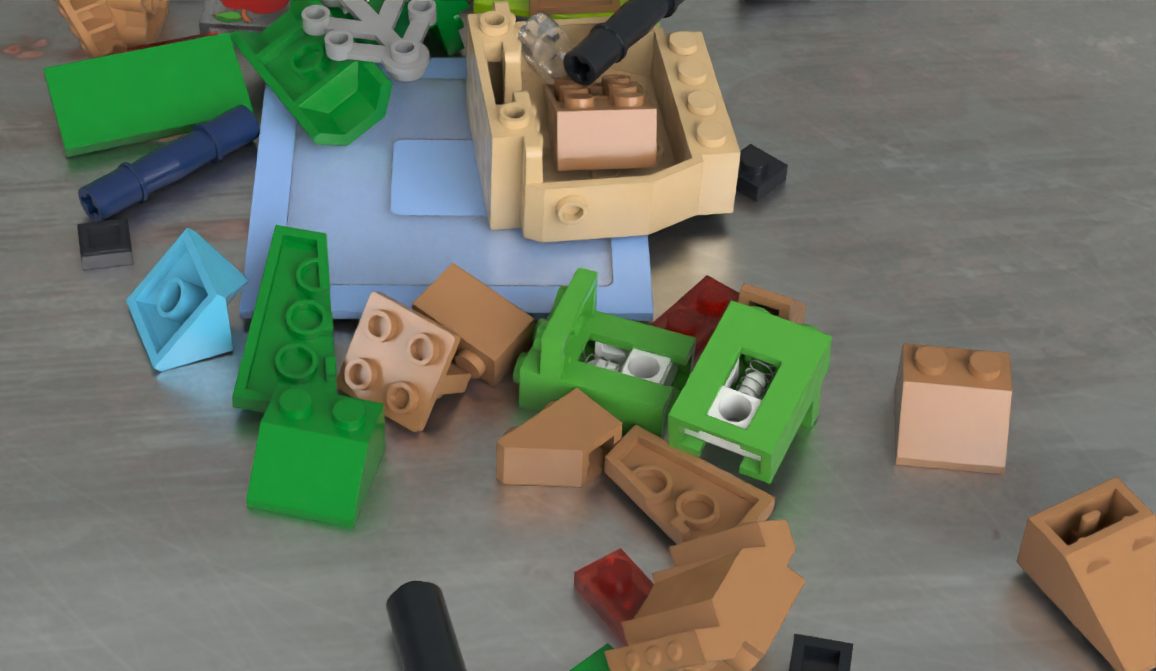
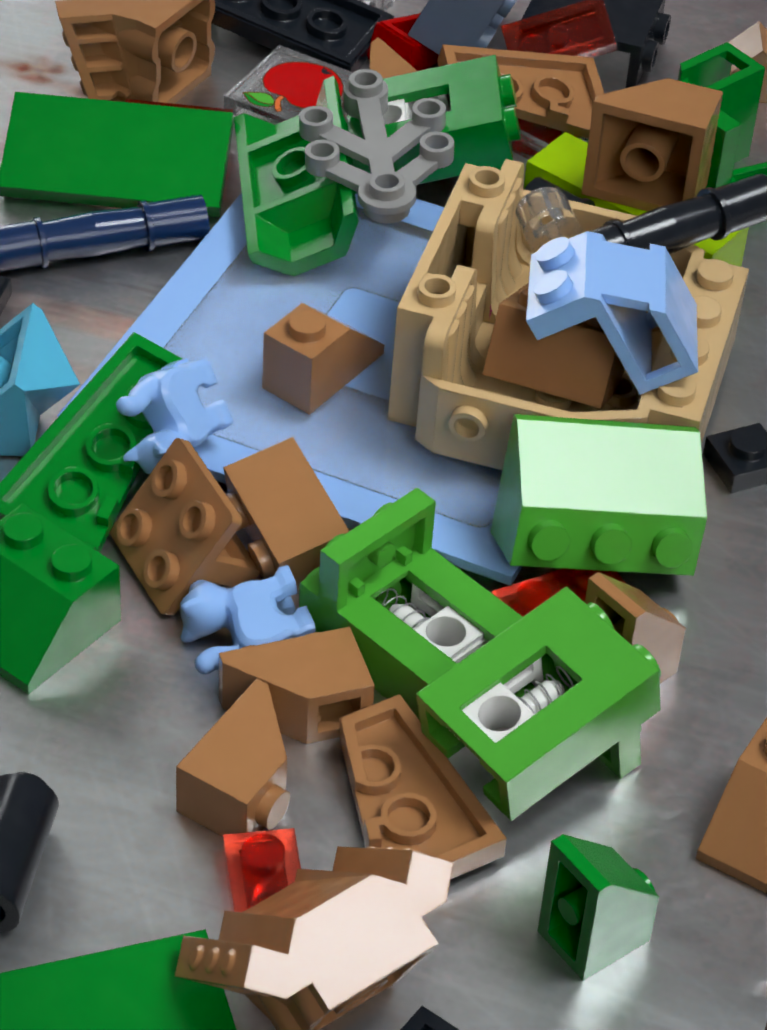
camera: 25 degrees right, 0 degrees up
none -> light blue animal [116,358,233,474]
none -> medium nougat slope [176,679,290,849]
none -> light blue animal [180,565,316,674]
none -> medium nougat slope [262,303,384,415]
none -> slope [490,414,707,576]
none -> light blue piece [526,231,698,395]
none -> green slope [537,834,660,981]

